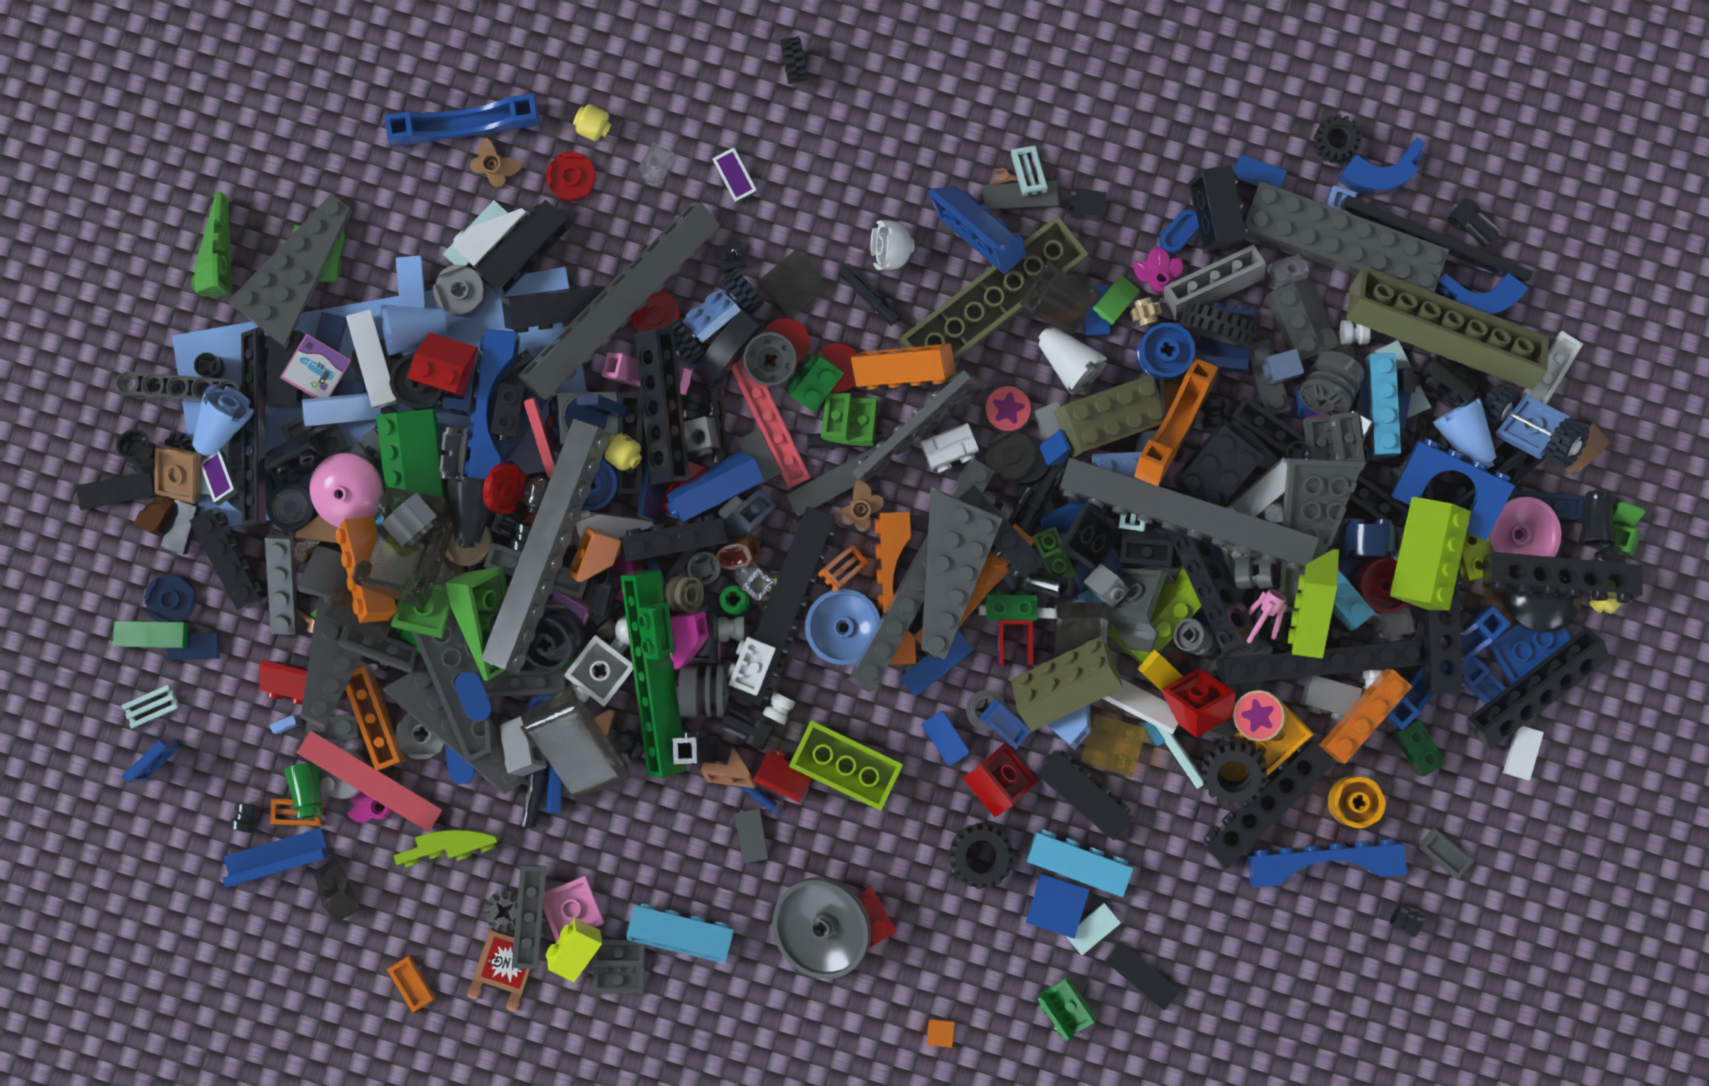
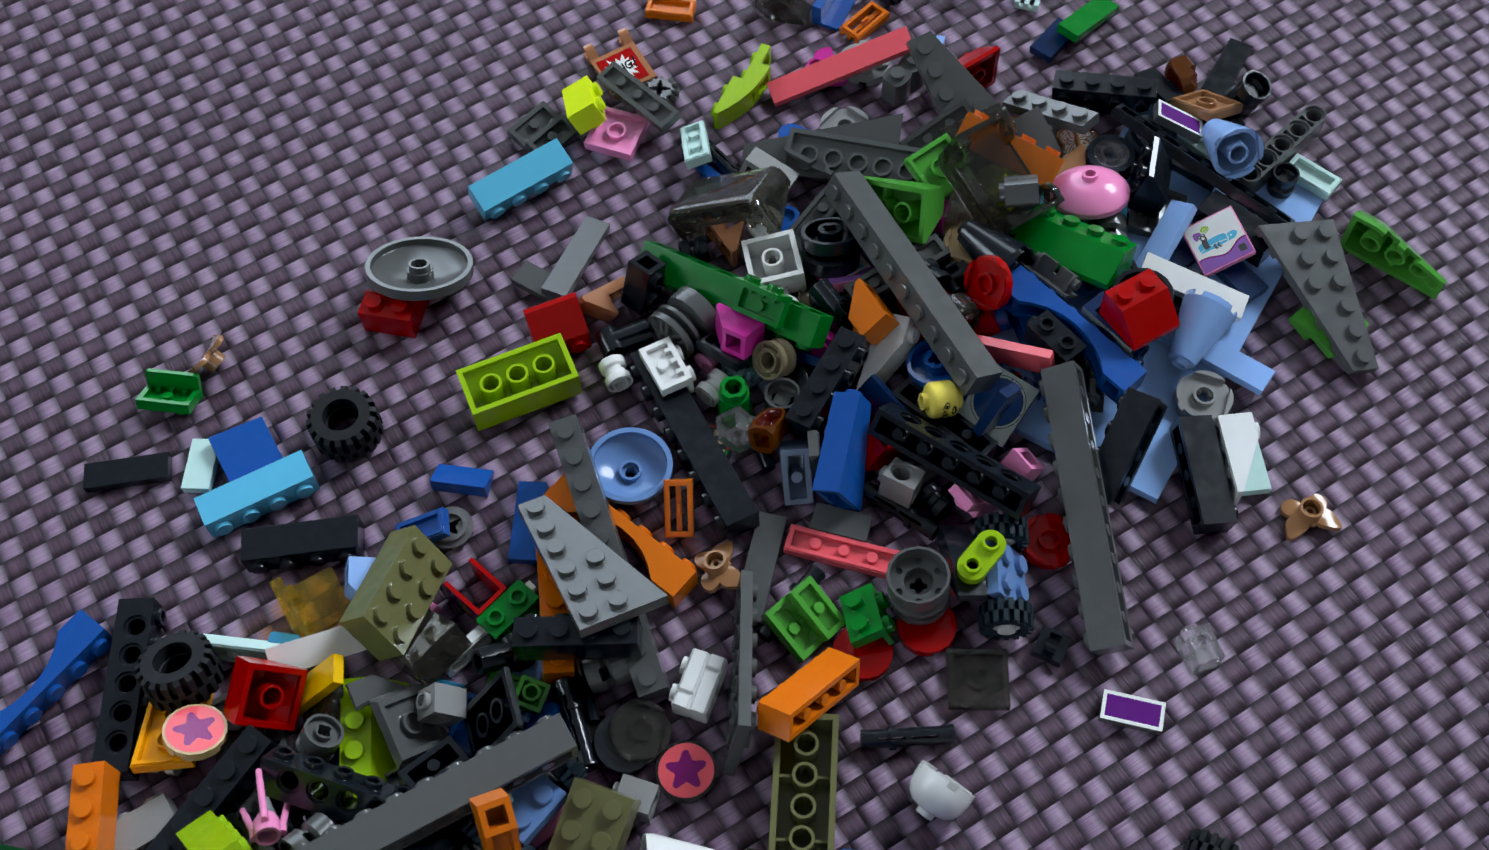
camera: 135 degrees right, 25 degrees down
dark blue tile [144,574,197,622] -> none
green plant [284,762,323,820] -> none
orange brick [346,666,406,771] -> none
blue arch [384,93,541,147] -> none
blue tile [455,672,491,721] -> none
red tile [546,151,596,202] -> none
light yellow head [573,104,612,141] -> none
orange tile [926,1018,955,1048] -> none
red slope [963,742,1038,818] -> none
blue slope [1040,429,1071,466] -> none
light orange brick [1328,776,1386,828] -> none
none -> medium nougat animal [188,334,226,373]
none -> tile [541,216,610,299]
none -> light aqua tile [680,120,712,170]
none -> lime plate [956,530,1006,584]
none -> light aqua tile [1289,153,1343,201]

